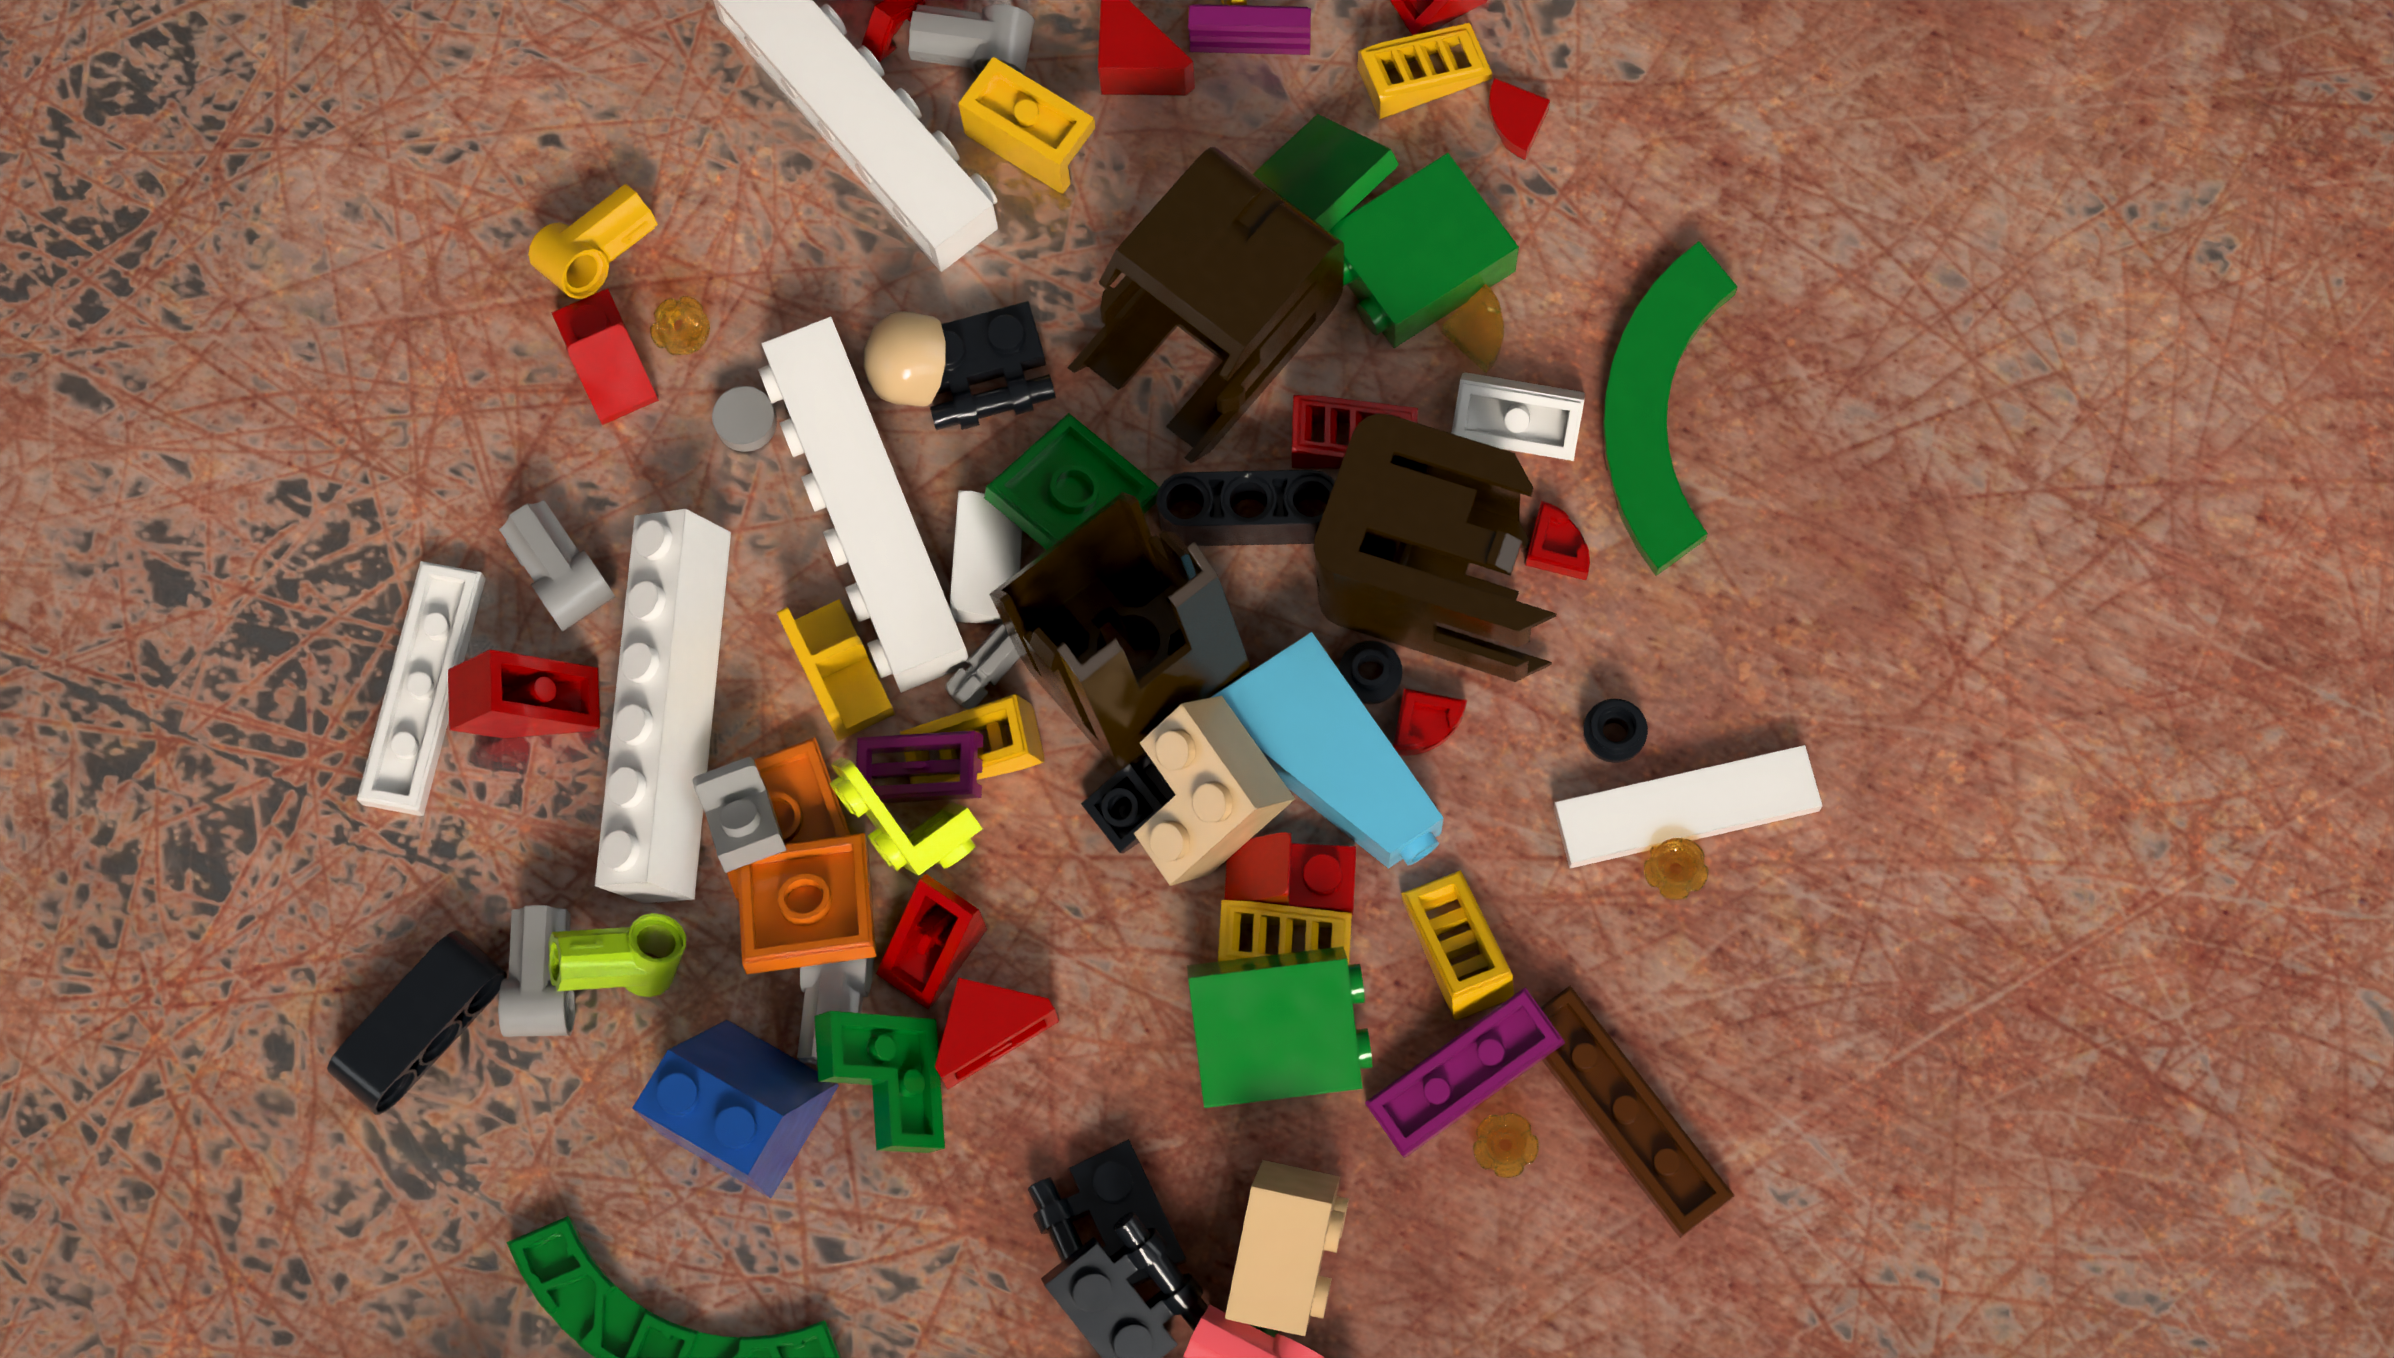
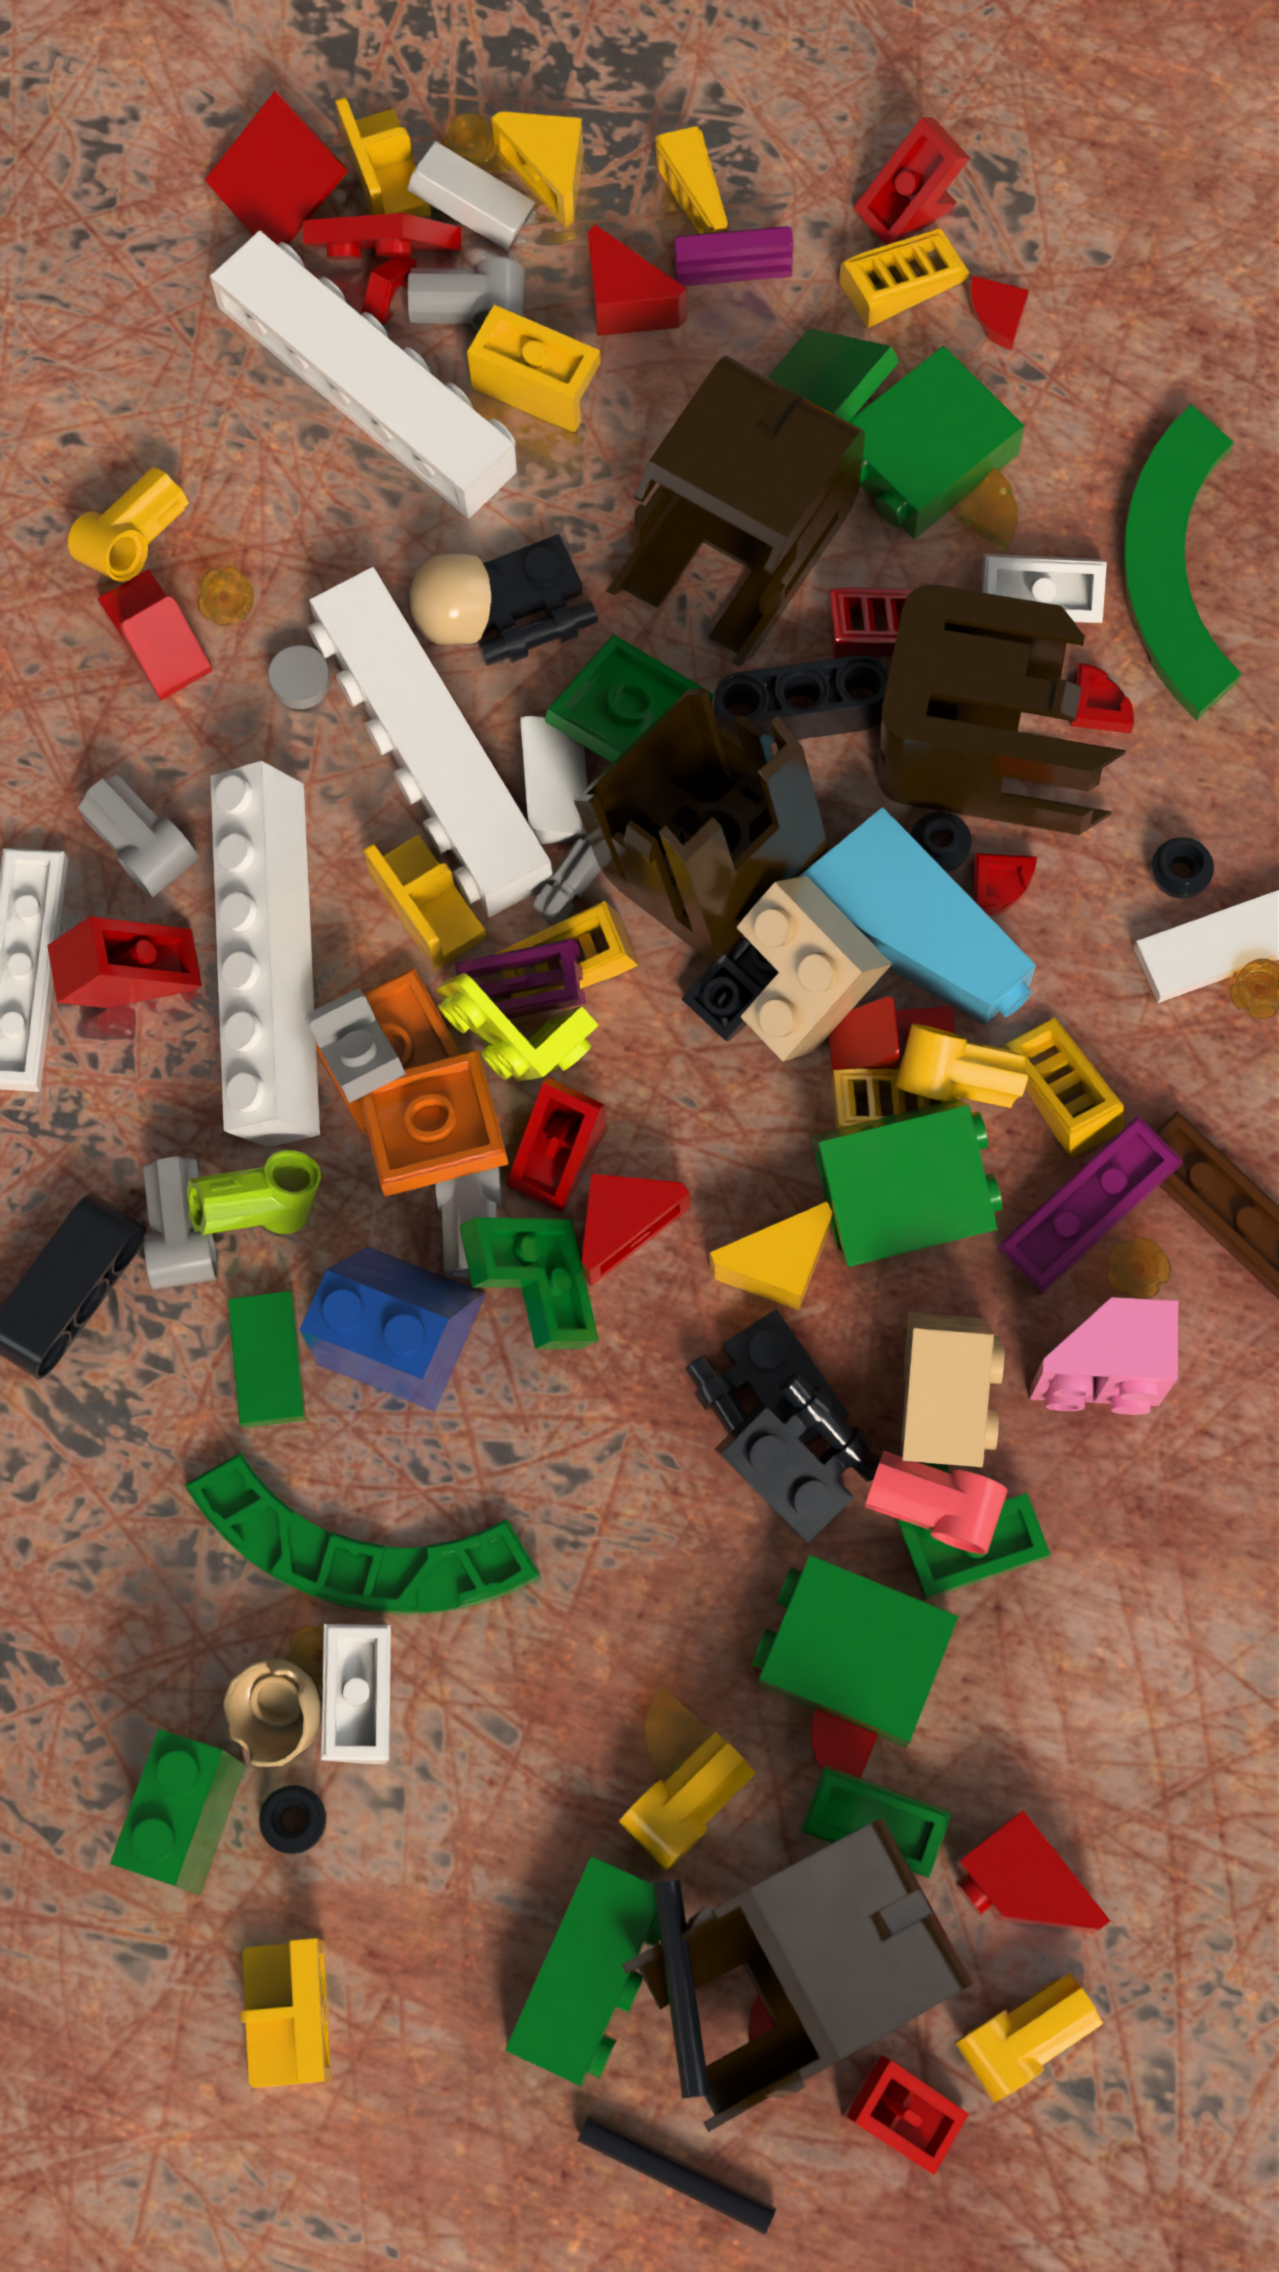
camera: 10 degrees left, 0 degrees up
none -> green tile [228,1291,307,1429]
none -> yellow slope [709,1201,833,1311]
none -> yellow piece [895,1024,1028,1108]
none -> bright pink slope [1029,1297,1178,1415]

